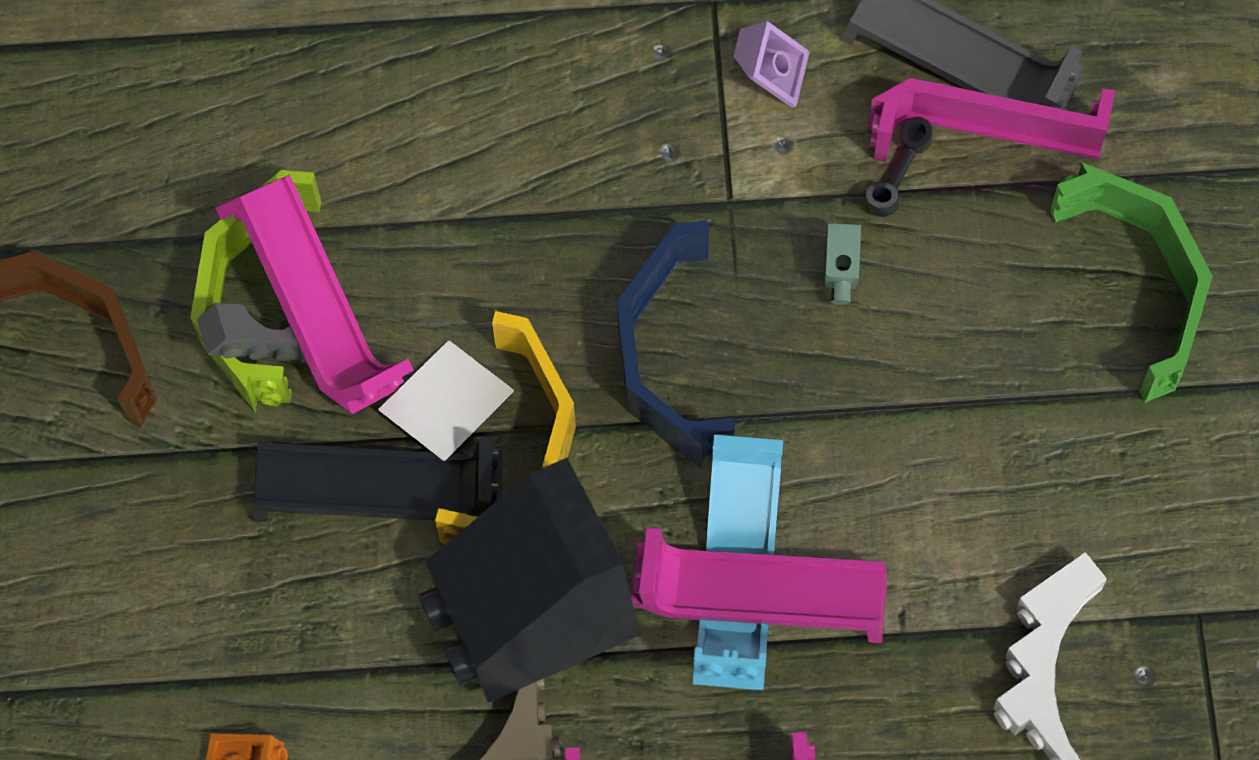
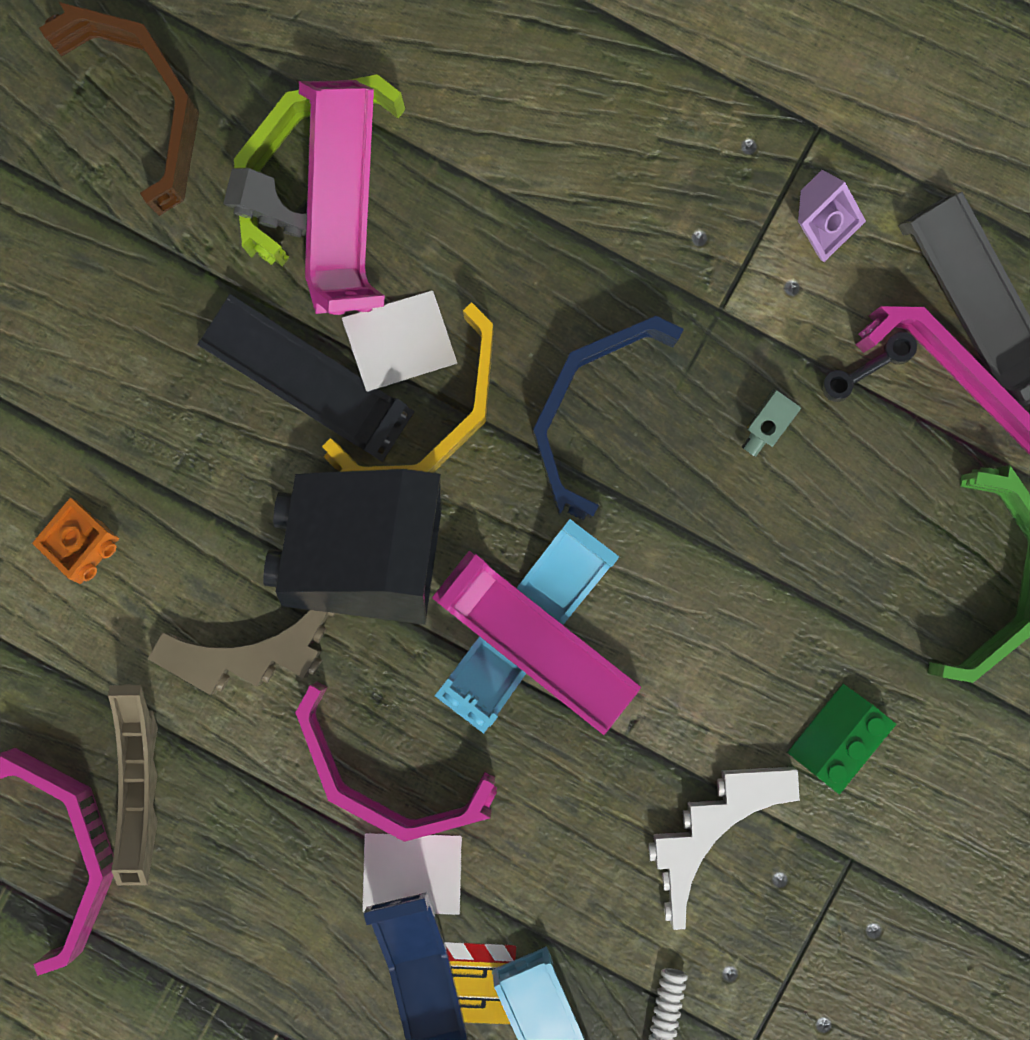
camera: 30 degrees right, 20 degrees up
none -> green slope [786,683,897,795]

